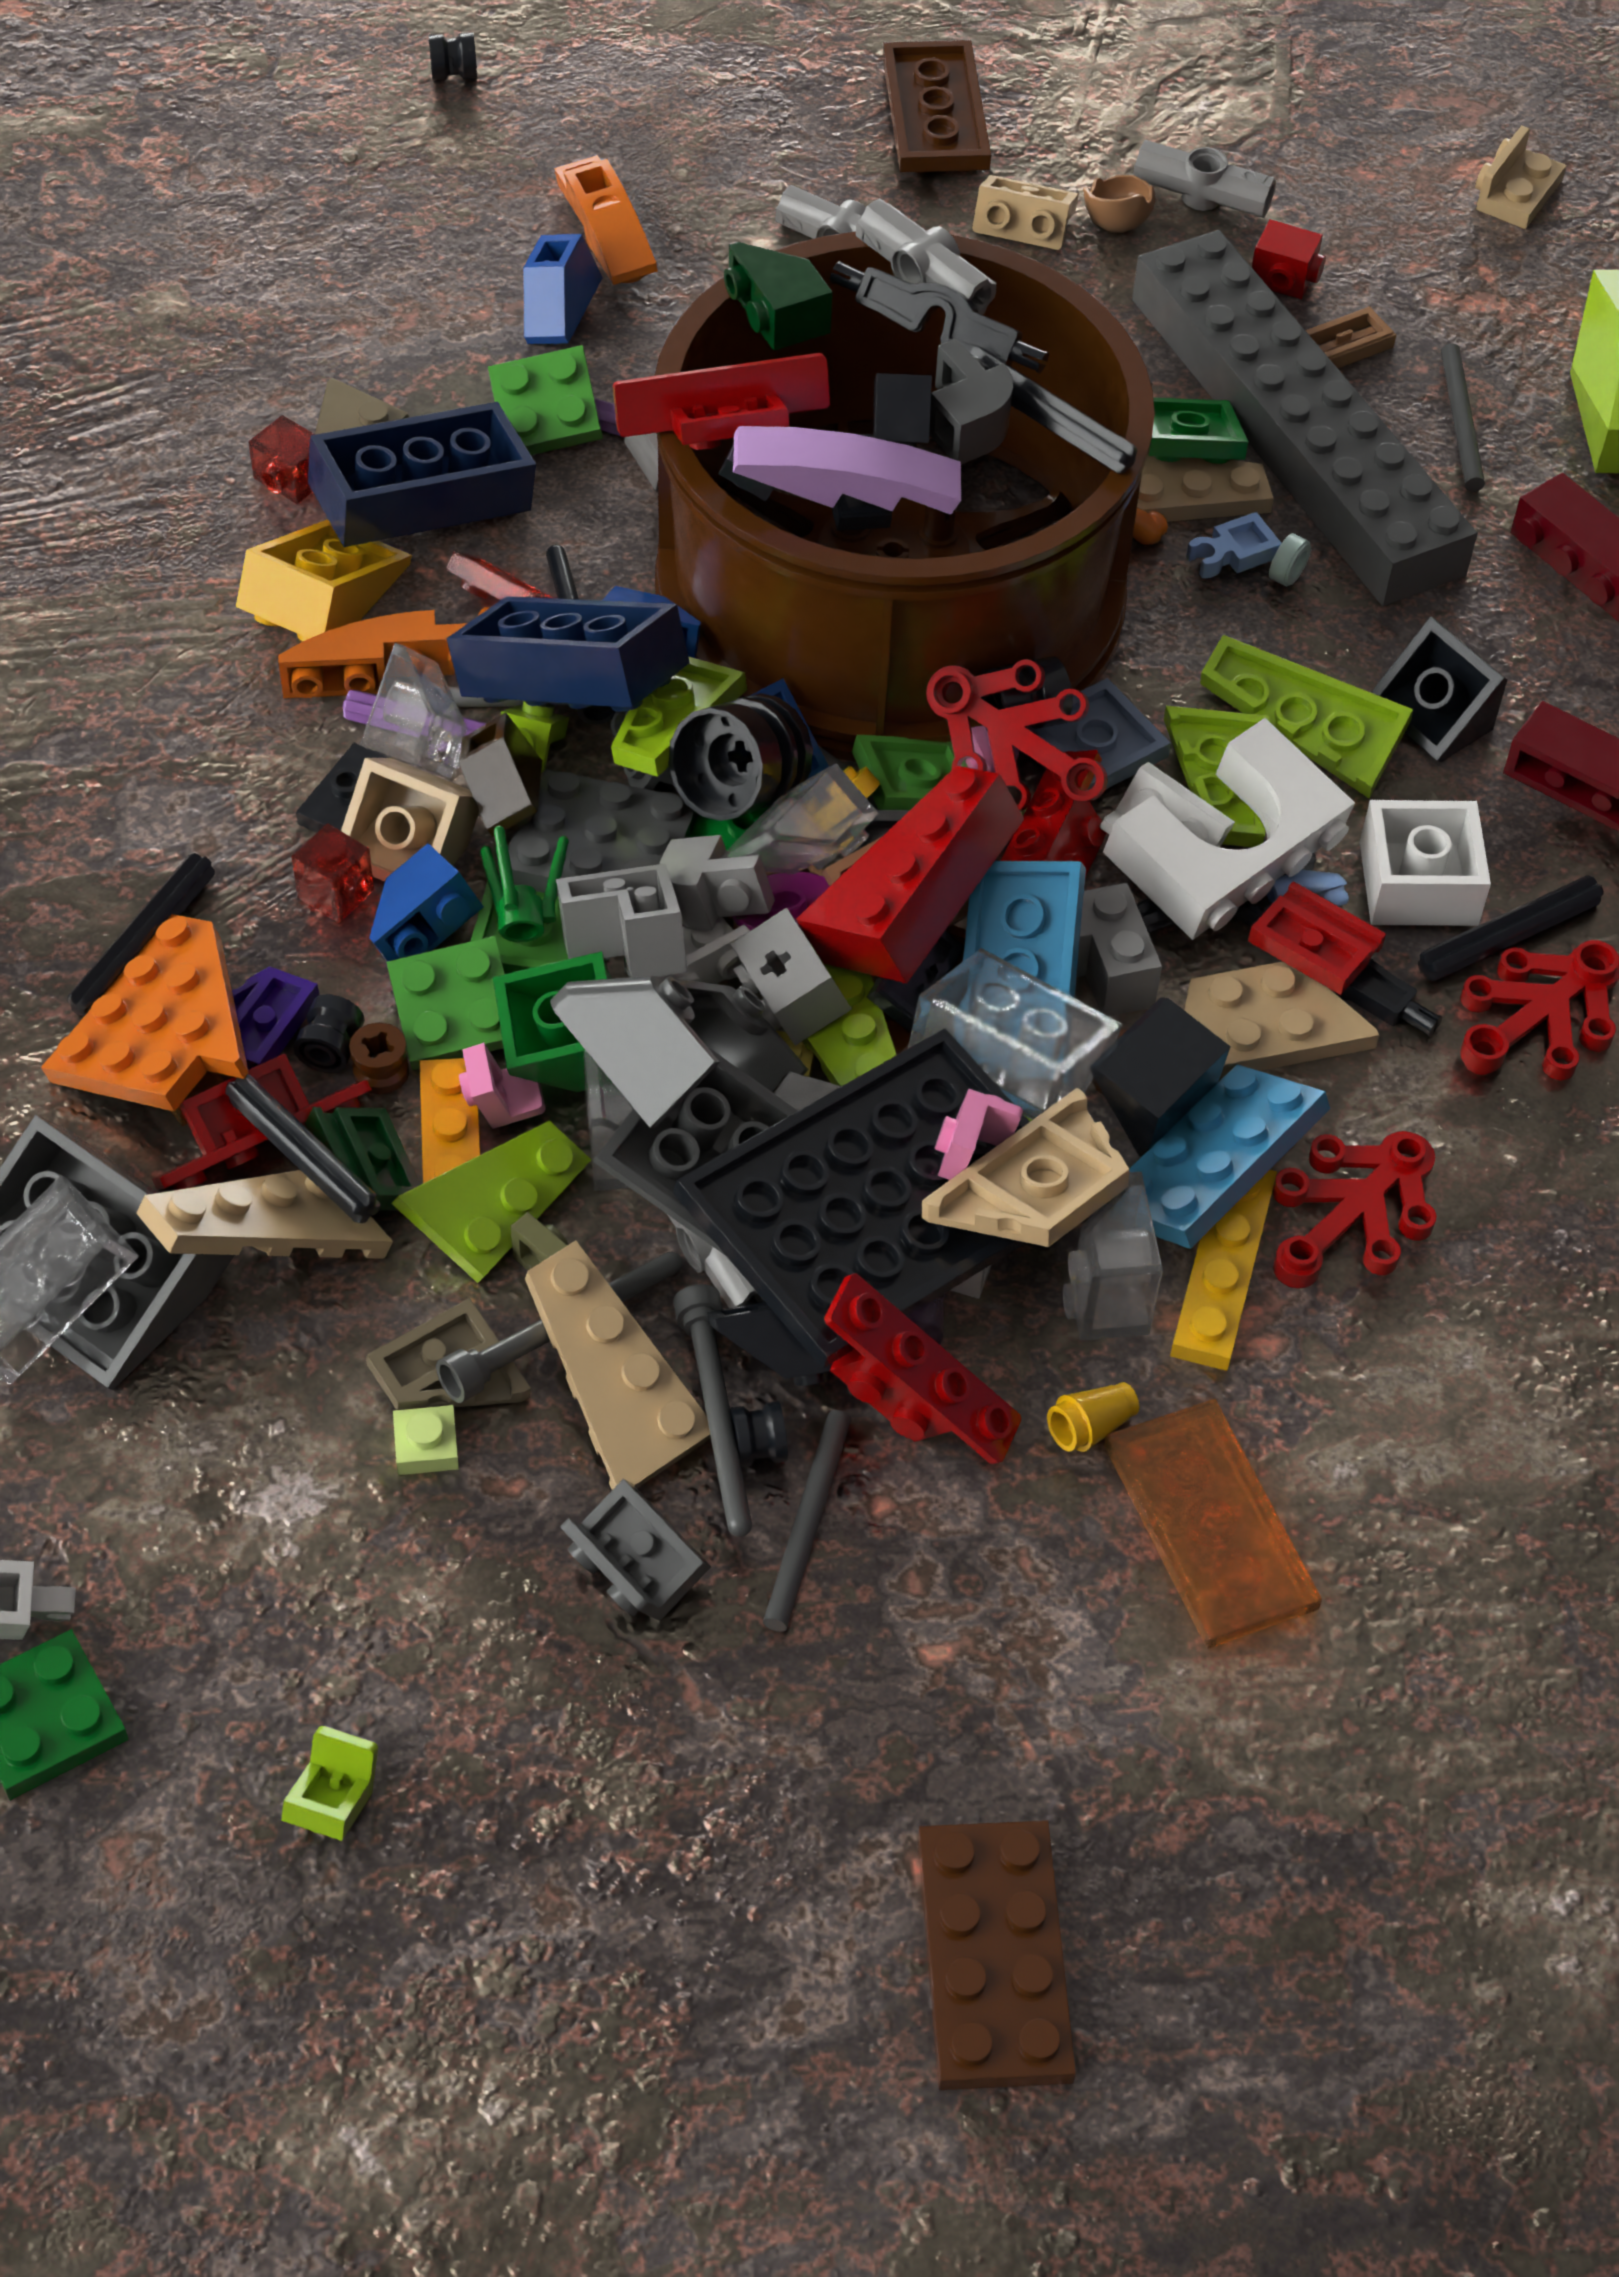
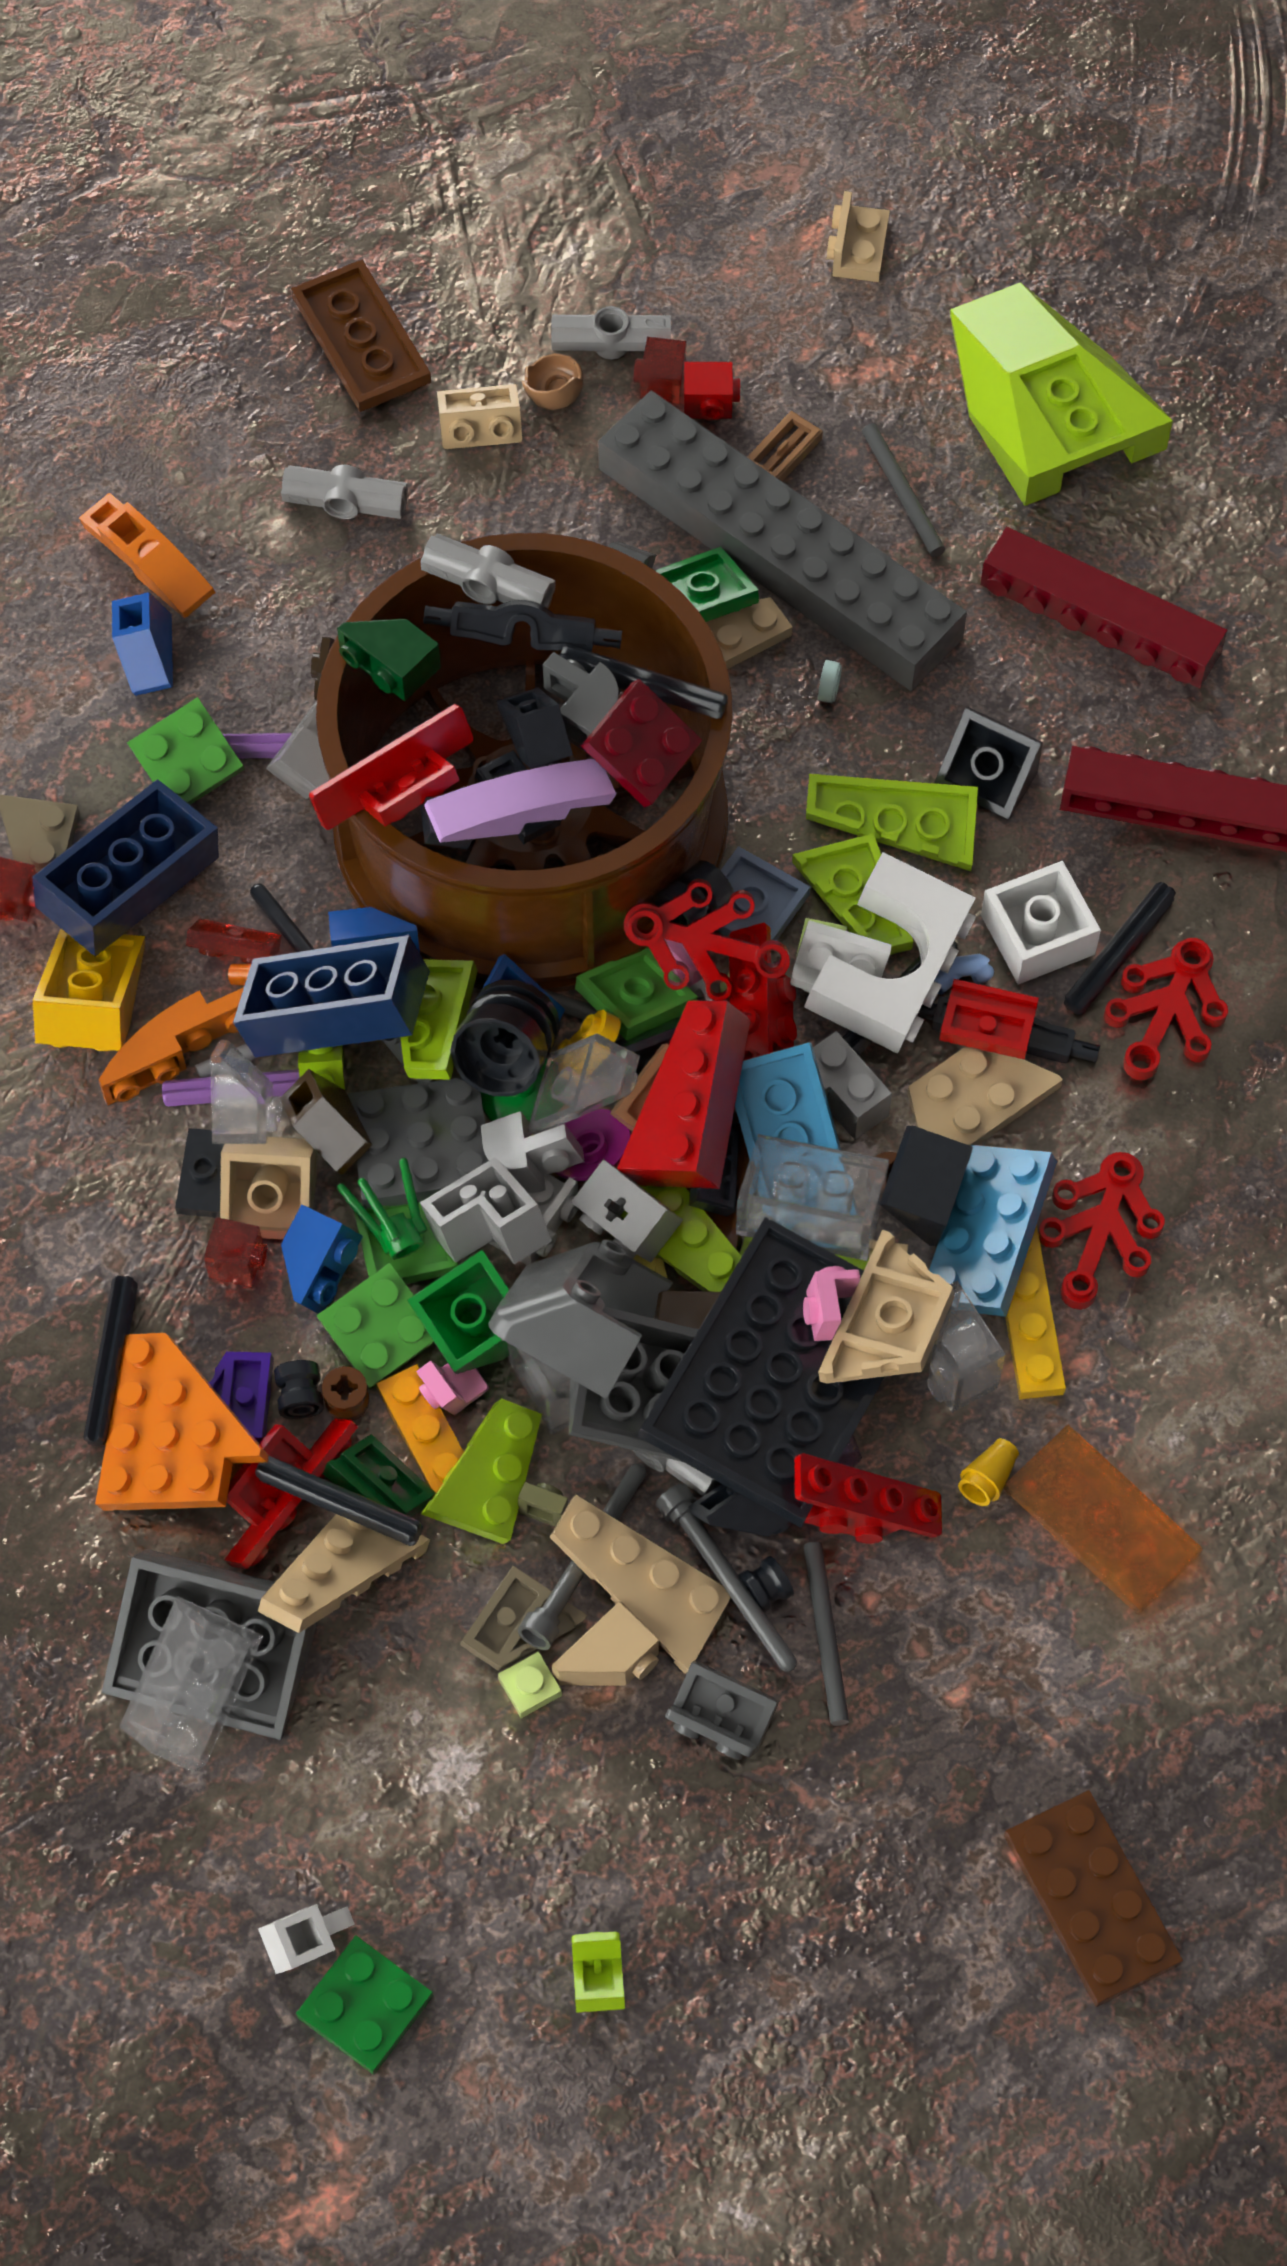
camera: 20 degrees left, 10 degrees up
light blue plate [1186,512,1281,578] -> none
none -> tan slope [552,1601,659,1686]
none -> dark red plate [581,679,703,807]
none -> clear red brick [633,336,687,404]

